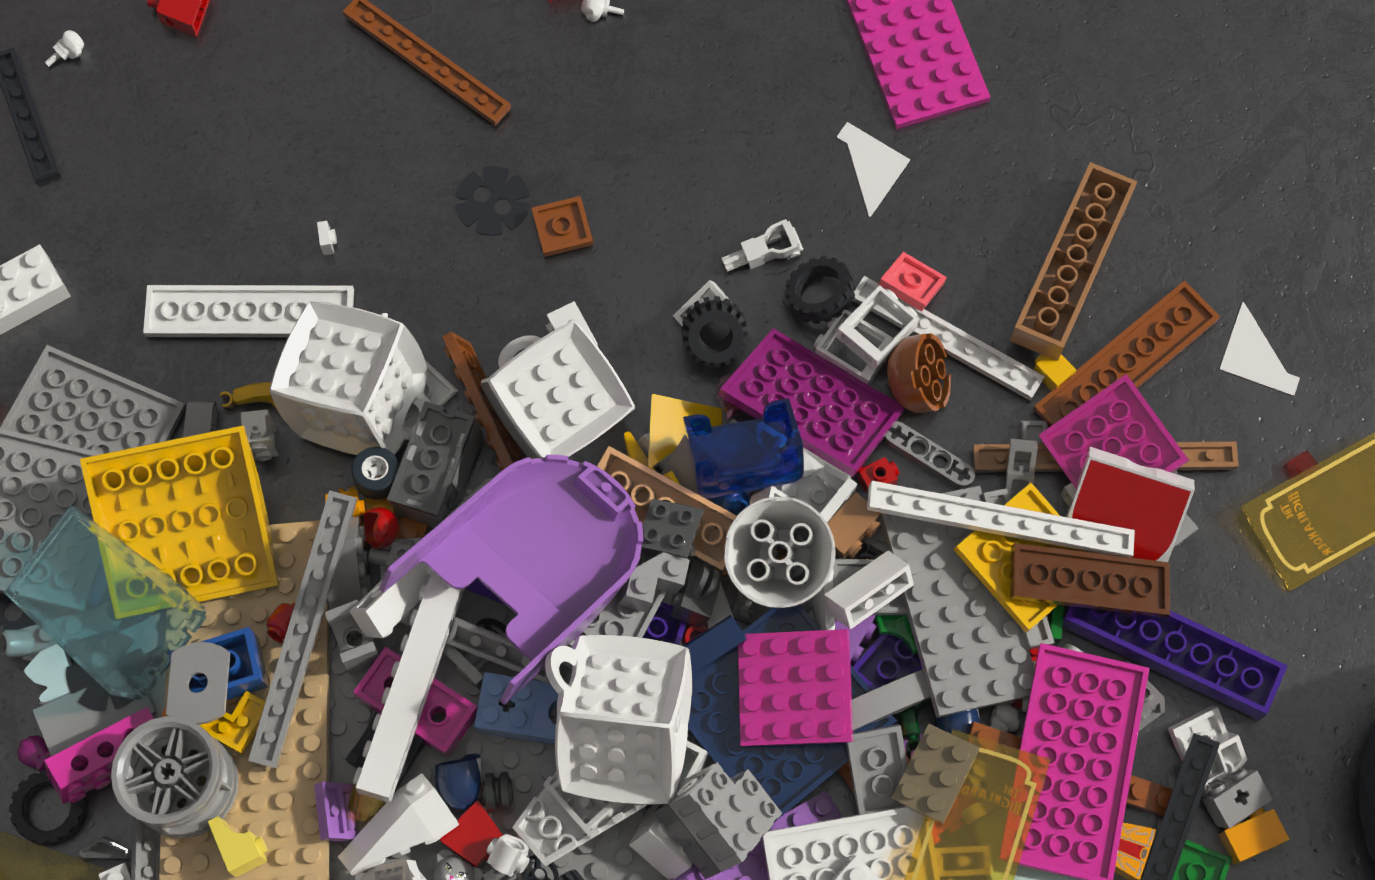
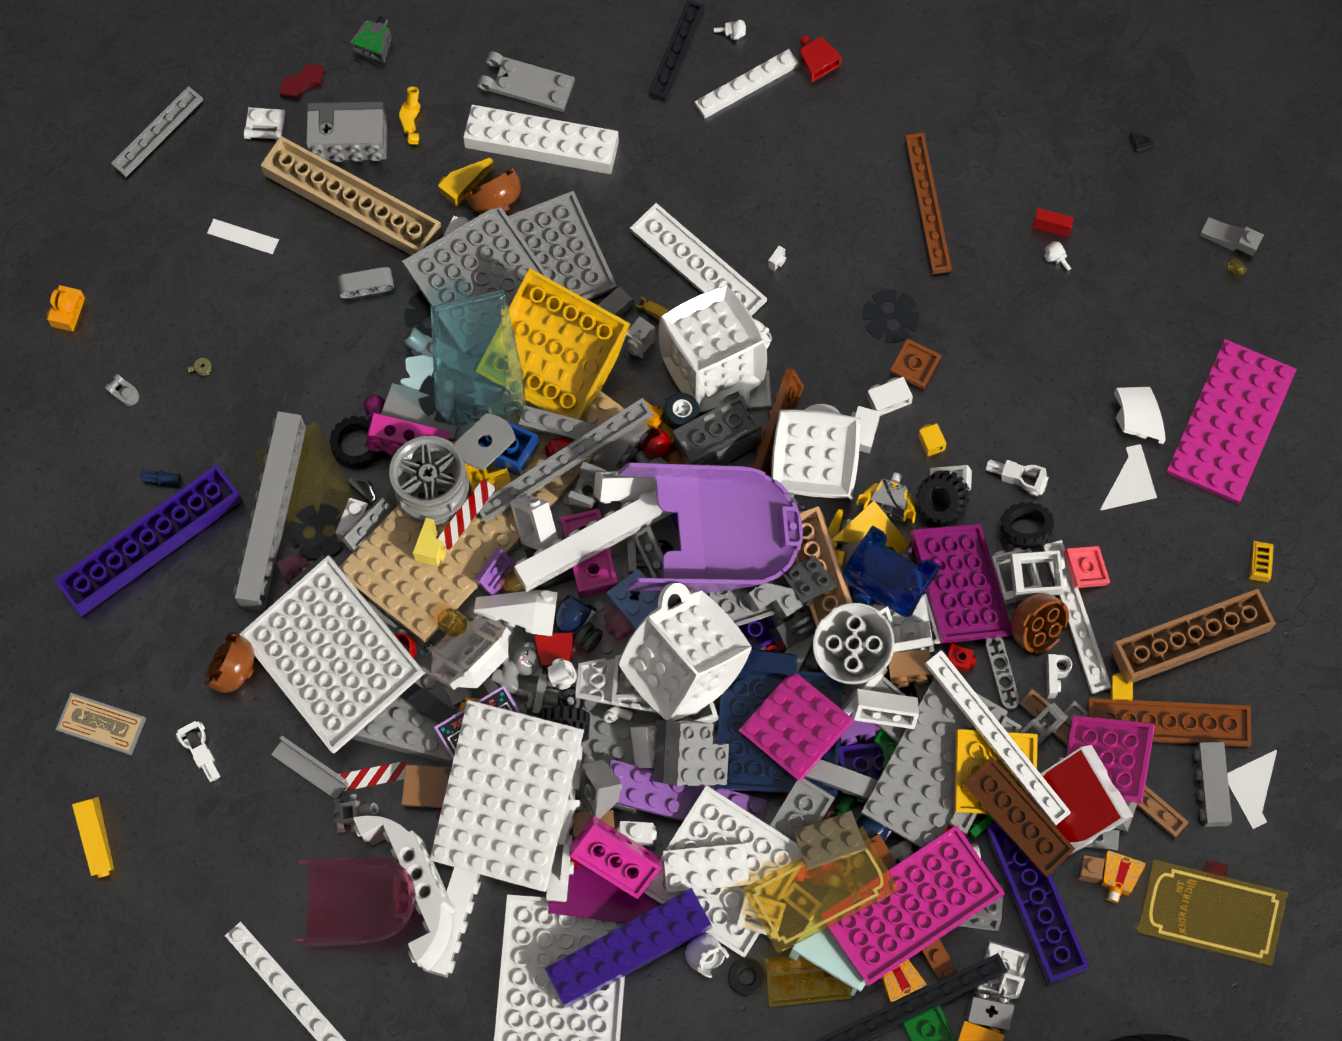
camera: 45 degrees right, 0 degrees up
none -> sticker [438,479,497,550]
none -> white window [510,493,558,550]
none -> light grey brick [519,405,599,442]
none -> clear pink brick [603,608,633,644]
none -> white arm [603,706,634,723]
none -> white plate [695,49,799,119]
none -> torso [856,473,916,523]
none -> white brick [867,377,913,416]
none -> yellow brick [918,423,947,457]
none -> white plate [1046,654,1072,698]
none -> medium nougat brick [1078,855,1105,884]
none -> light orange torso [1101,850,1146,903]
none -> white slope [1114,387,1166,444]
none -> light grey brick [1194,742,1232,827]
none -> yellow slope [1249,541,1274,582]

